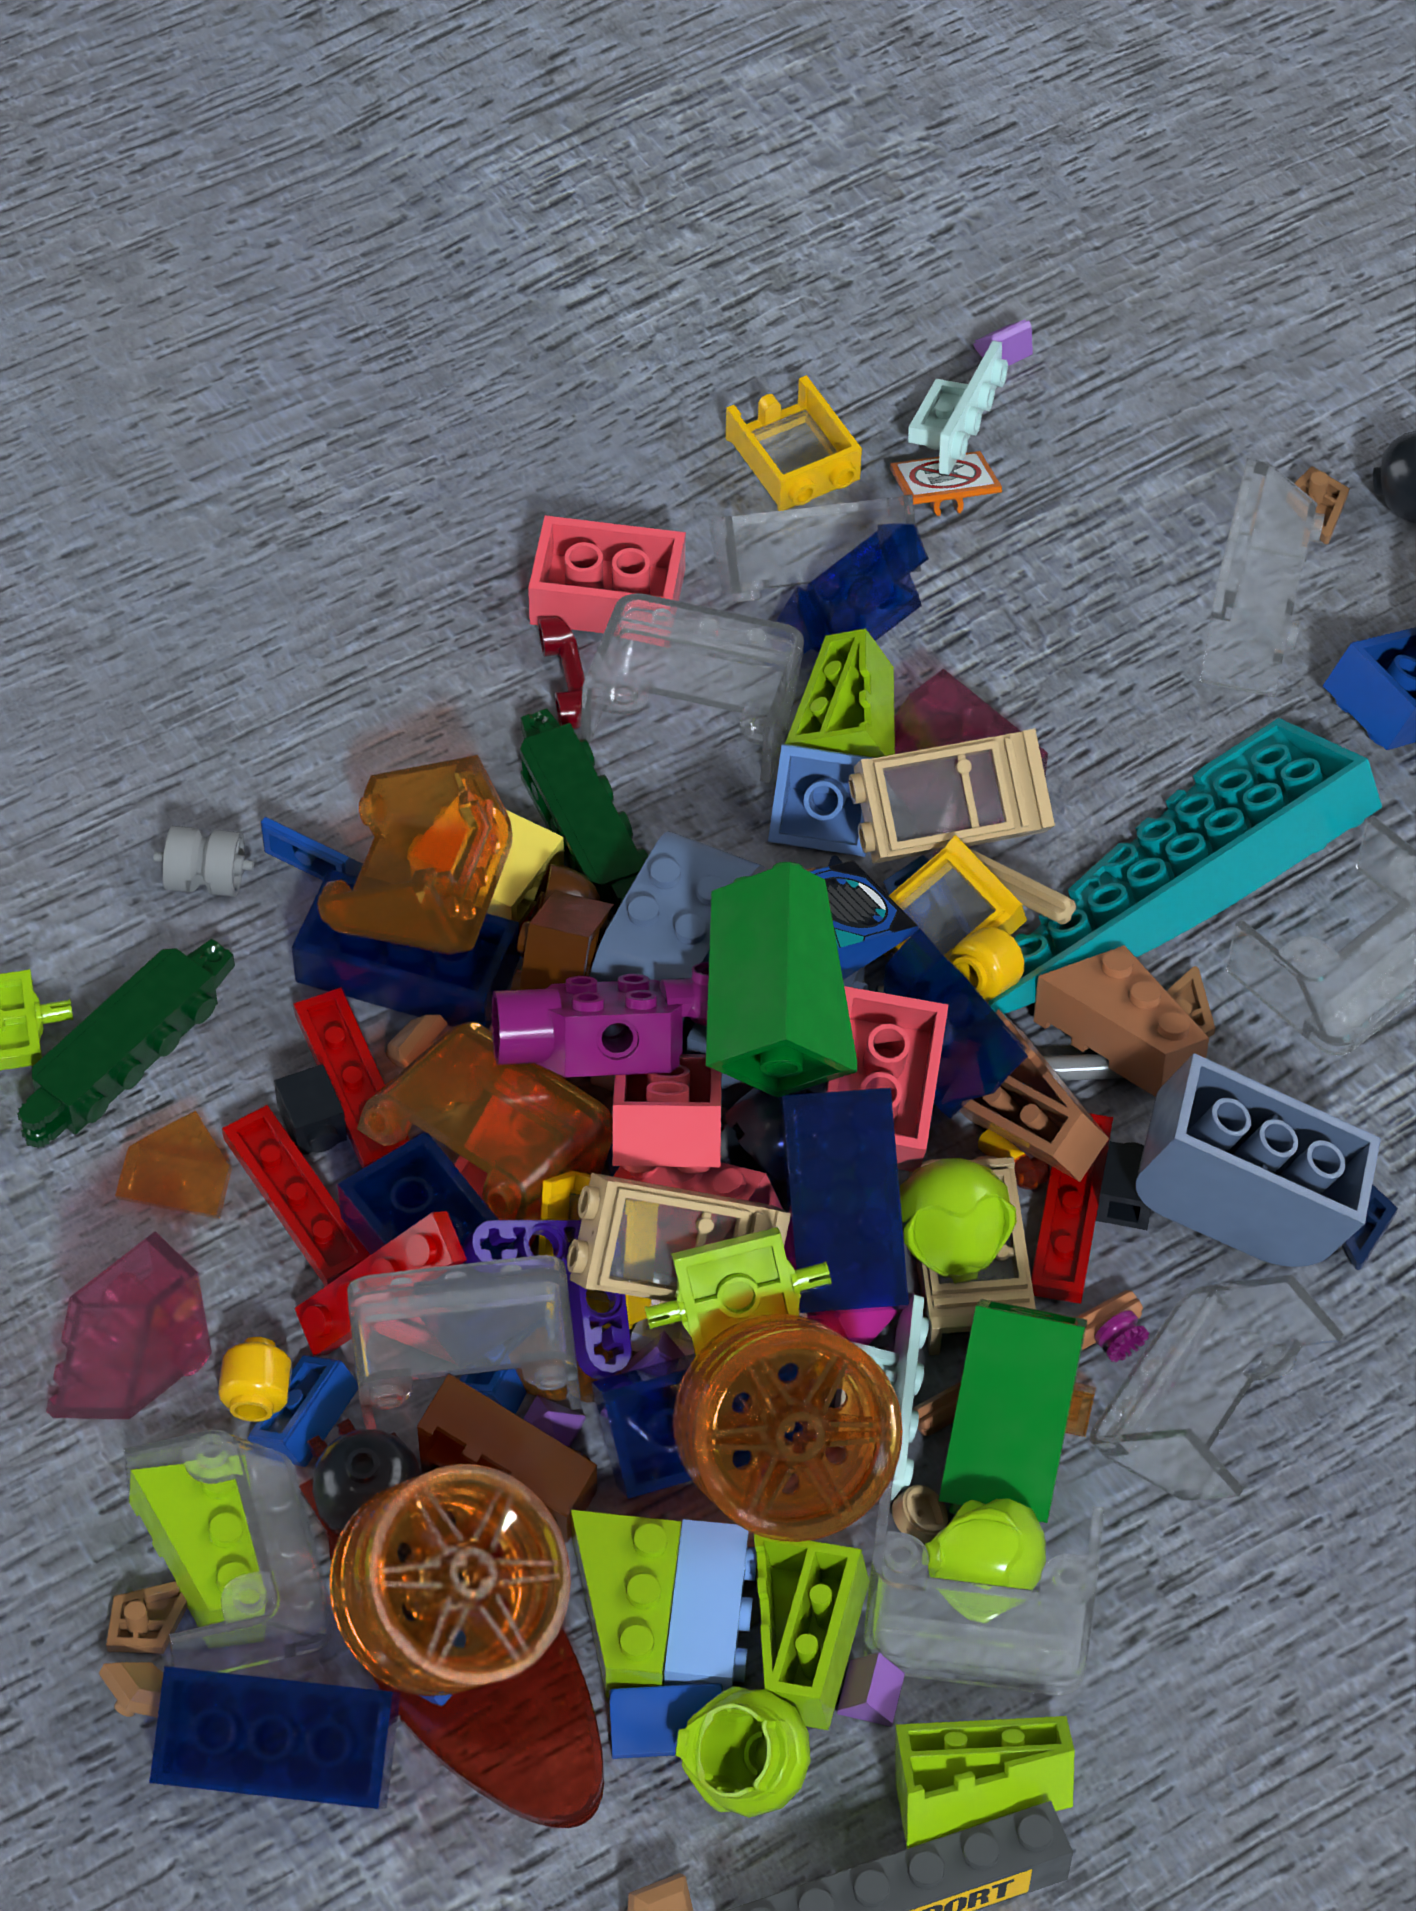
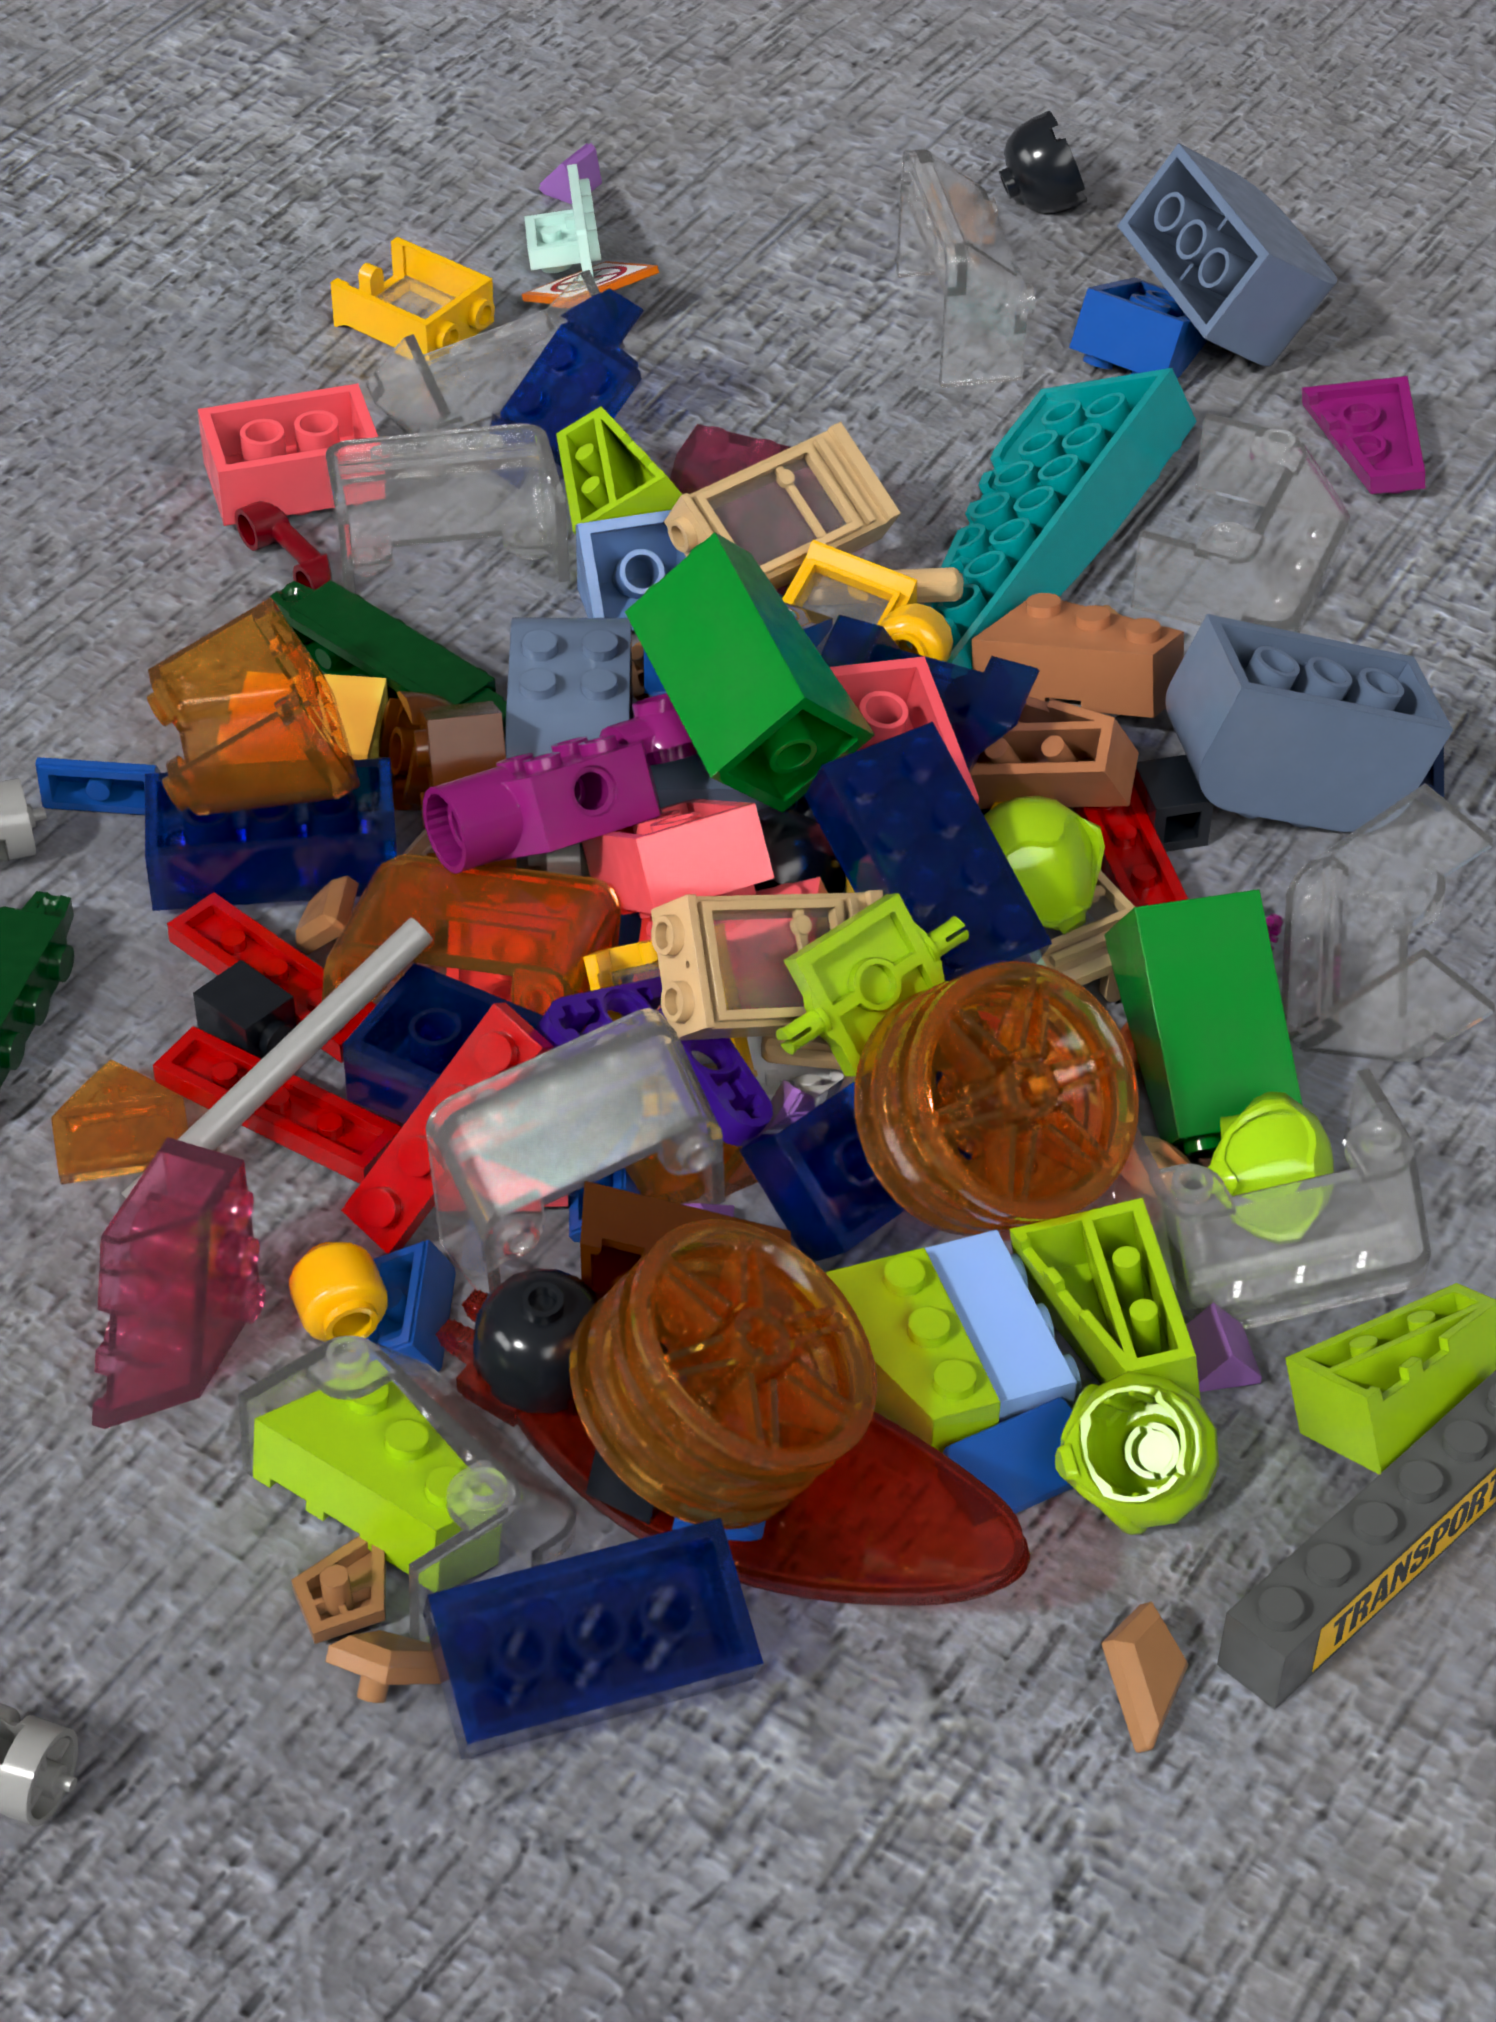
camera: 25 degrees left, 10 degrees down
none -> light grey piece [121,917,433,1217]

